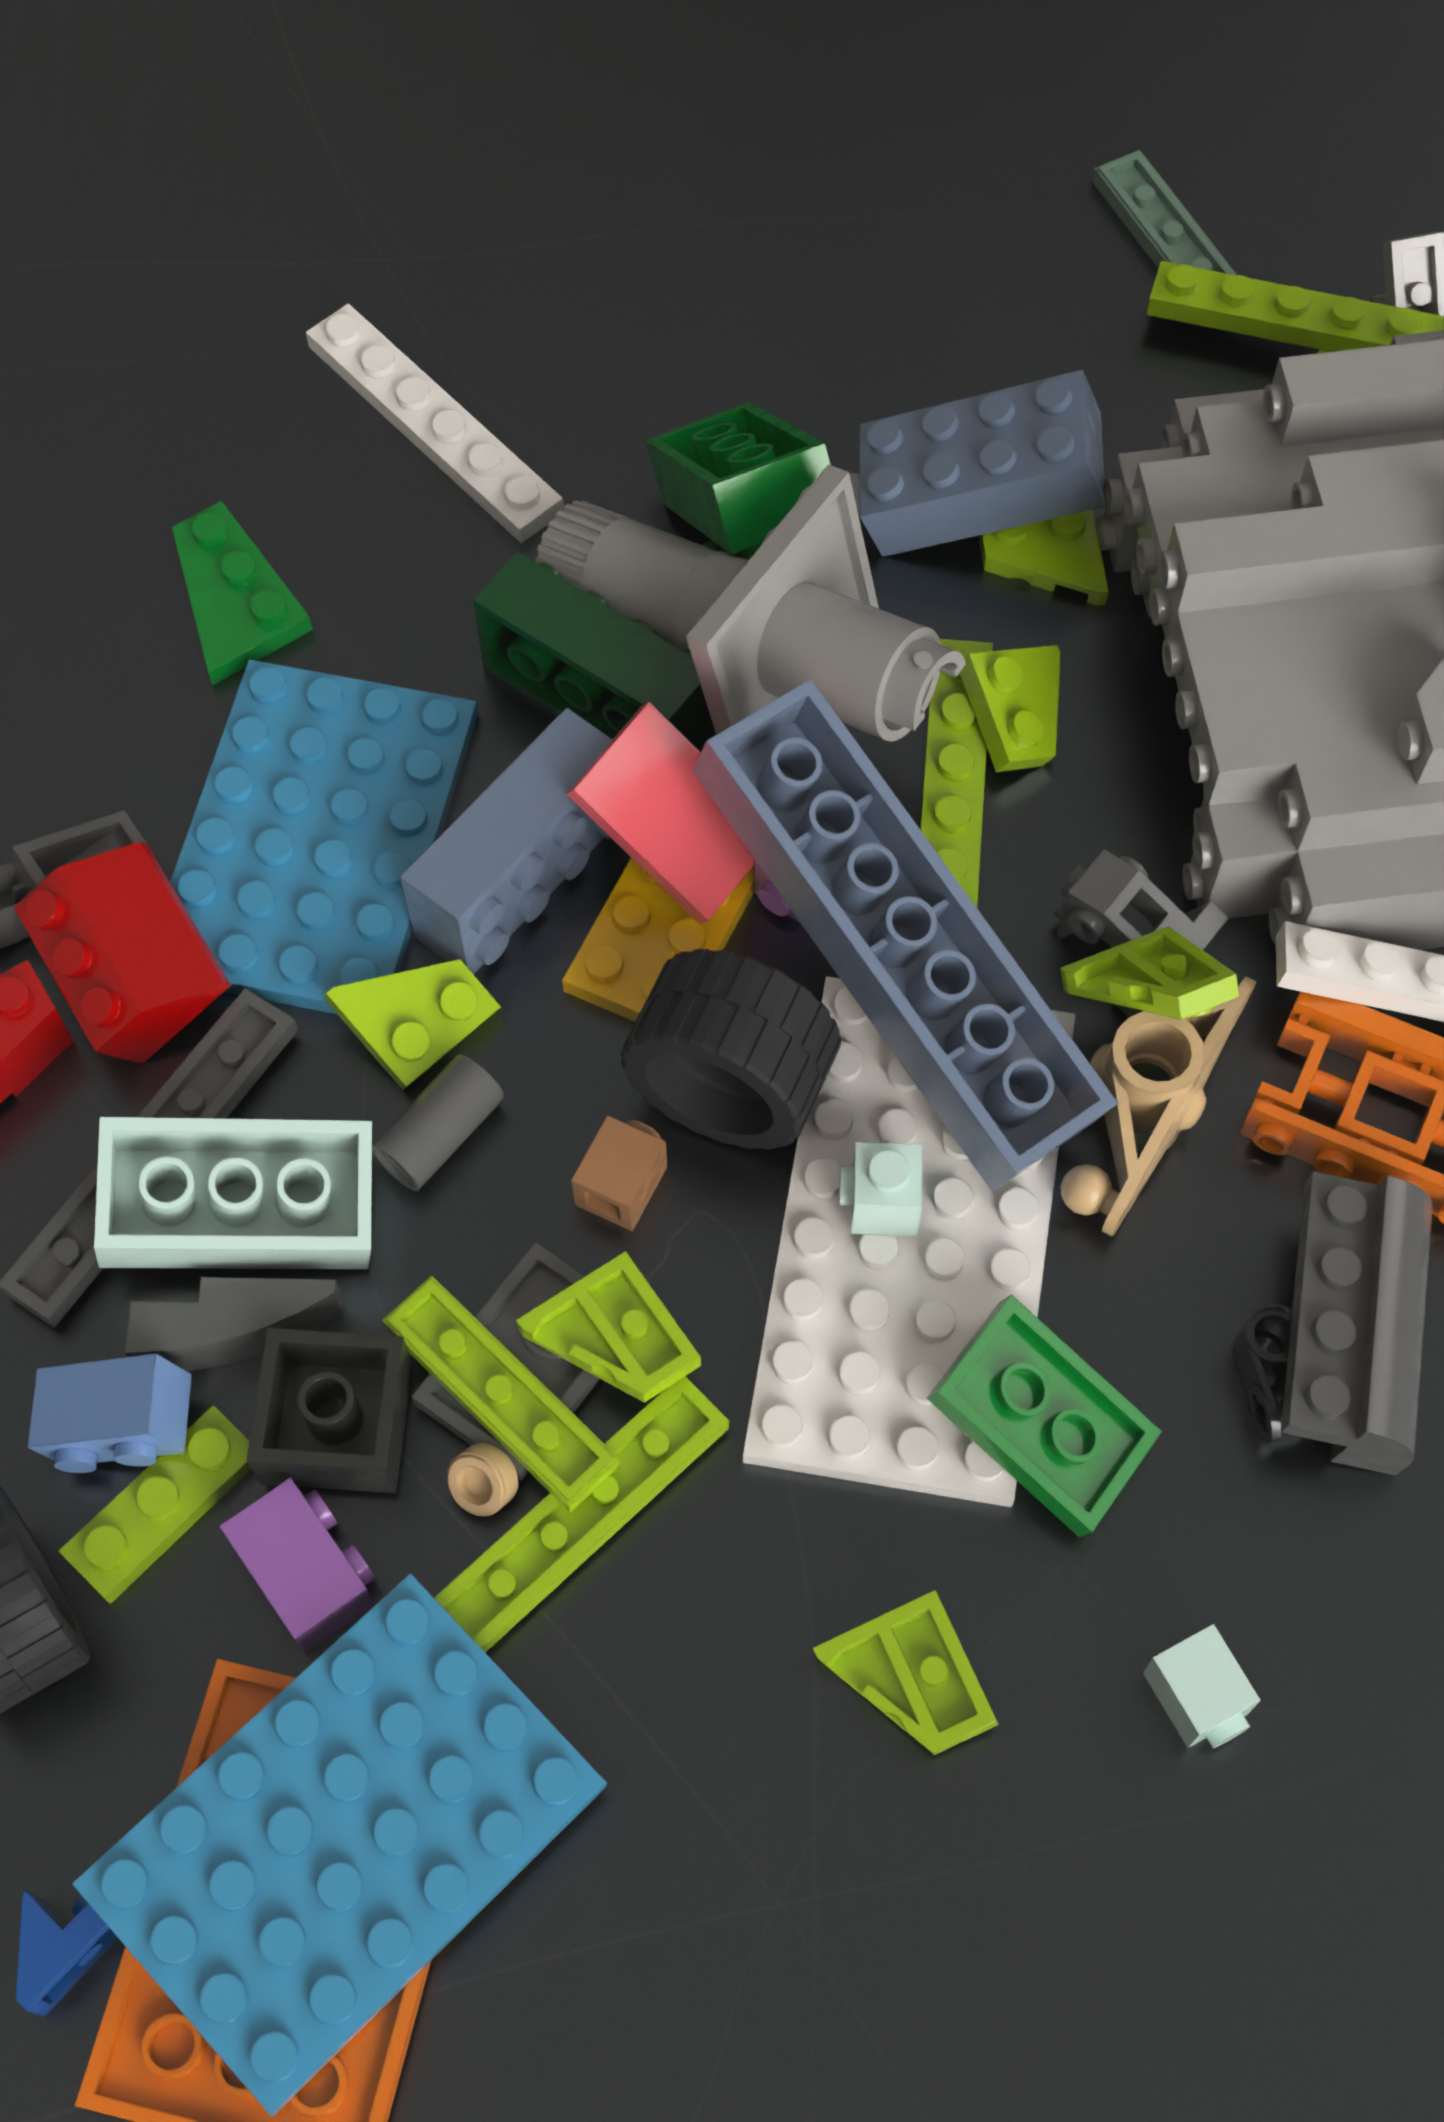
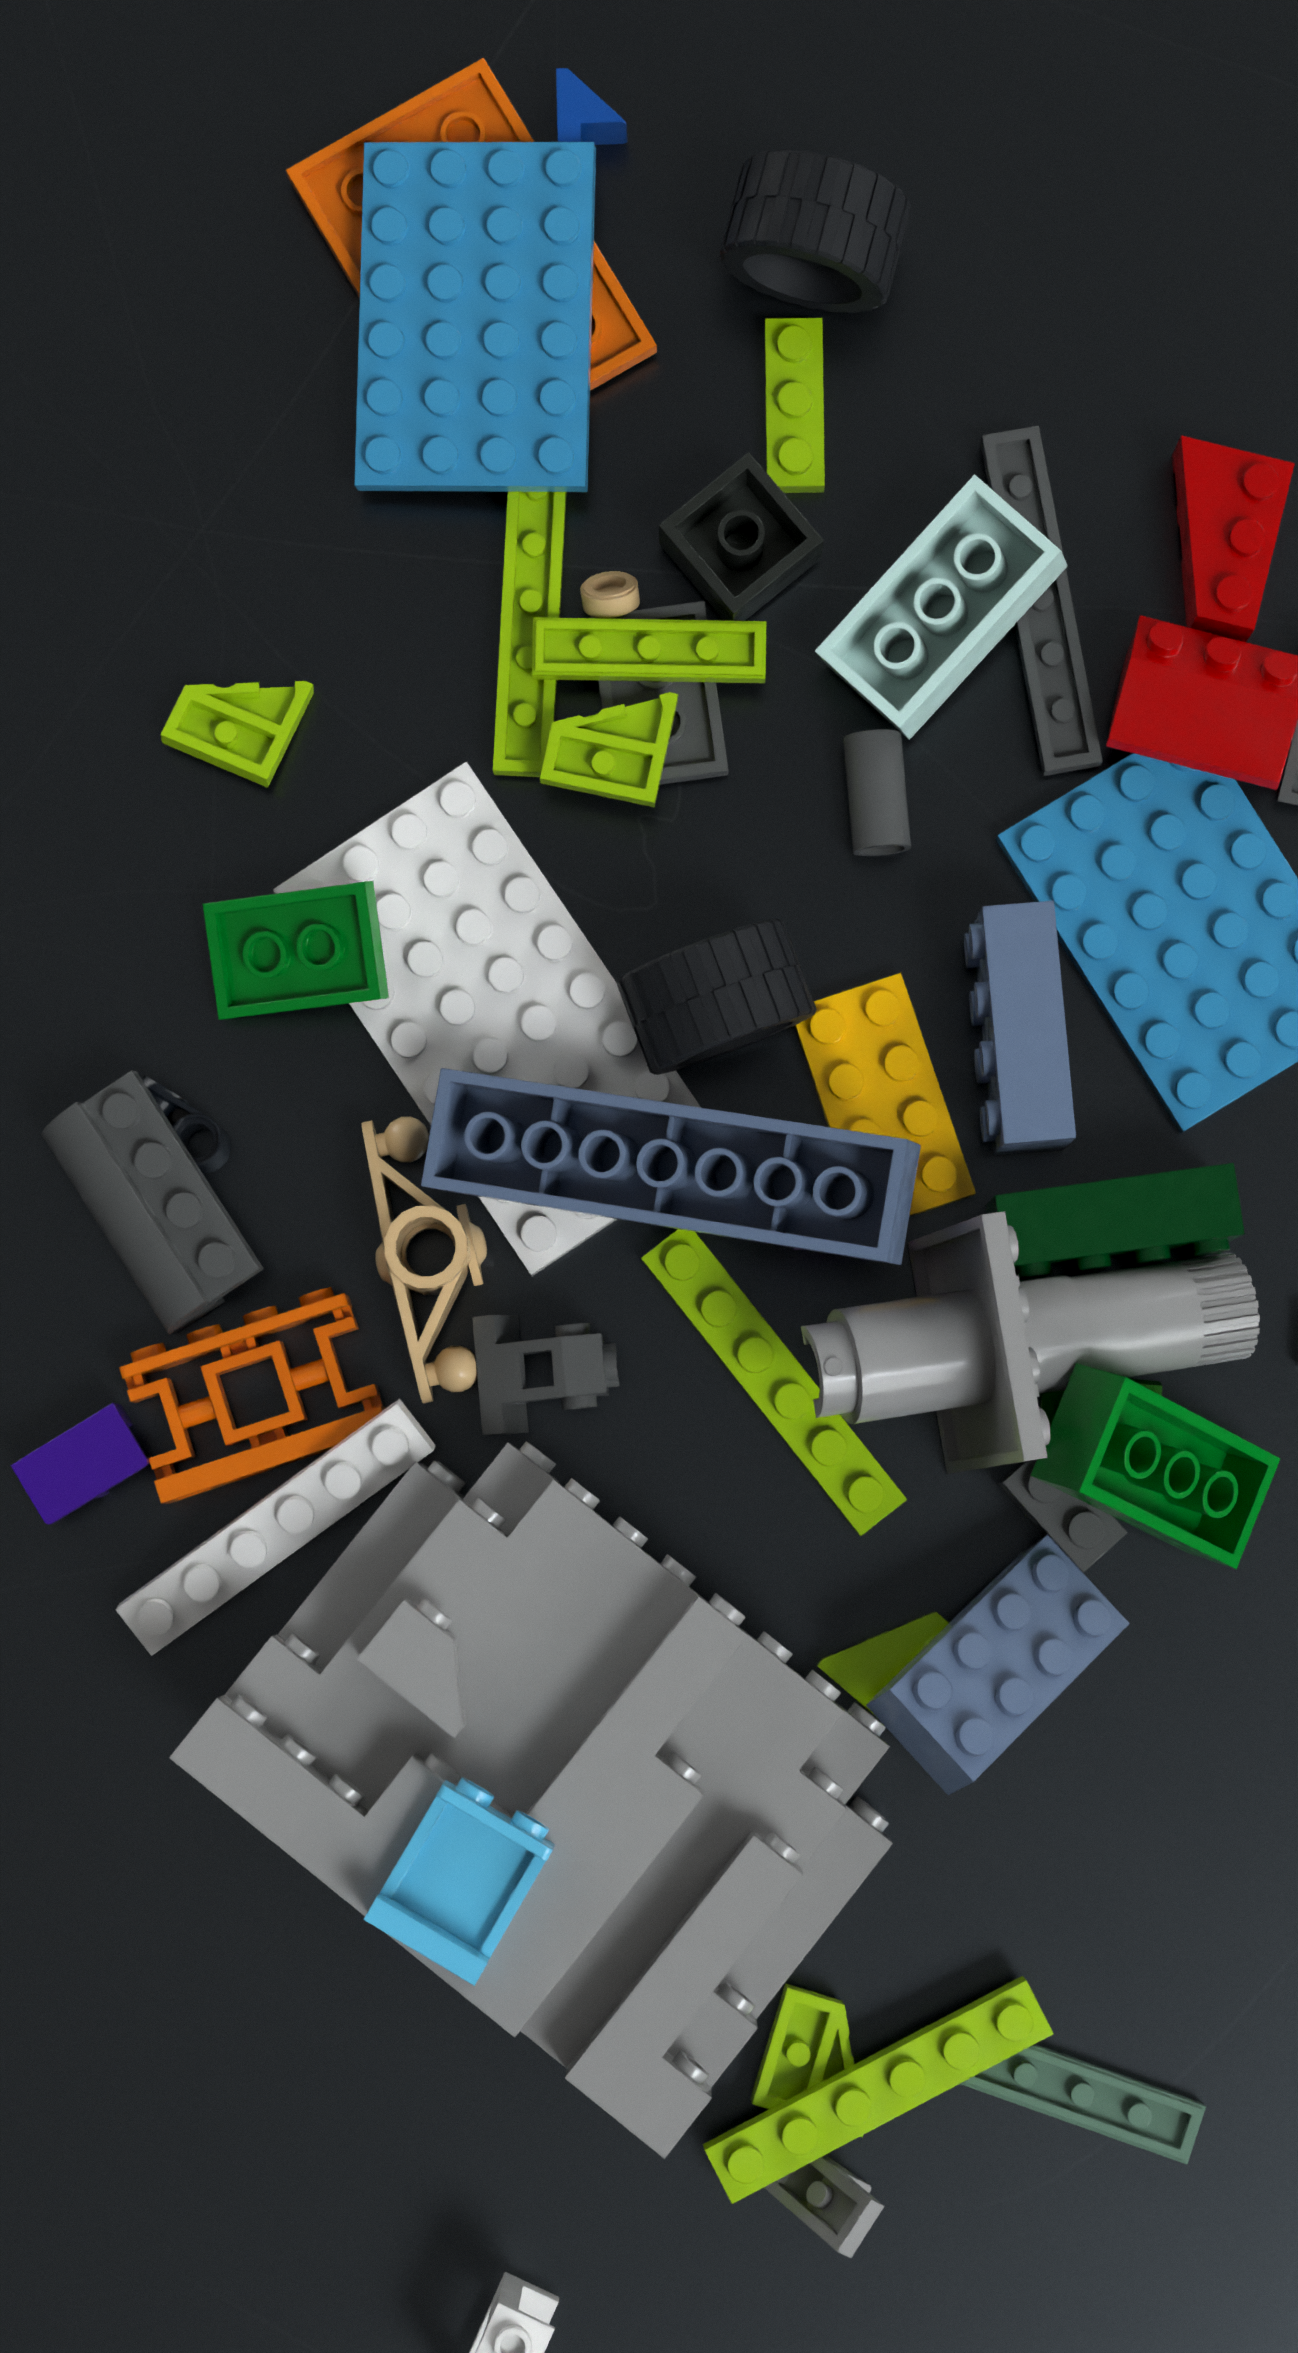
camera: 140 degrees right, 20 degrees up
medium blue brick [28,1354,192,1473] -> none
dark grey slope [124,1277,344,1372] -> none
medium lavender brick [219,1477,375,1655] -> none
lime wing [323,959,501,1090] -> none
coral tile [566,702,755,924] -> none
medium nougat brick [571,1115,667,1232] -> none
light aqua brick [839,1142,923,1236] -> none
lime wing [959,645,1060,772] -> none
lime wing [1060,926,1239,1020] -> none
light aqua brick [1143,1624,1261,1748] -> none

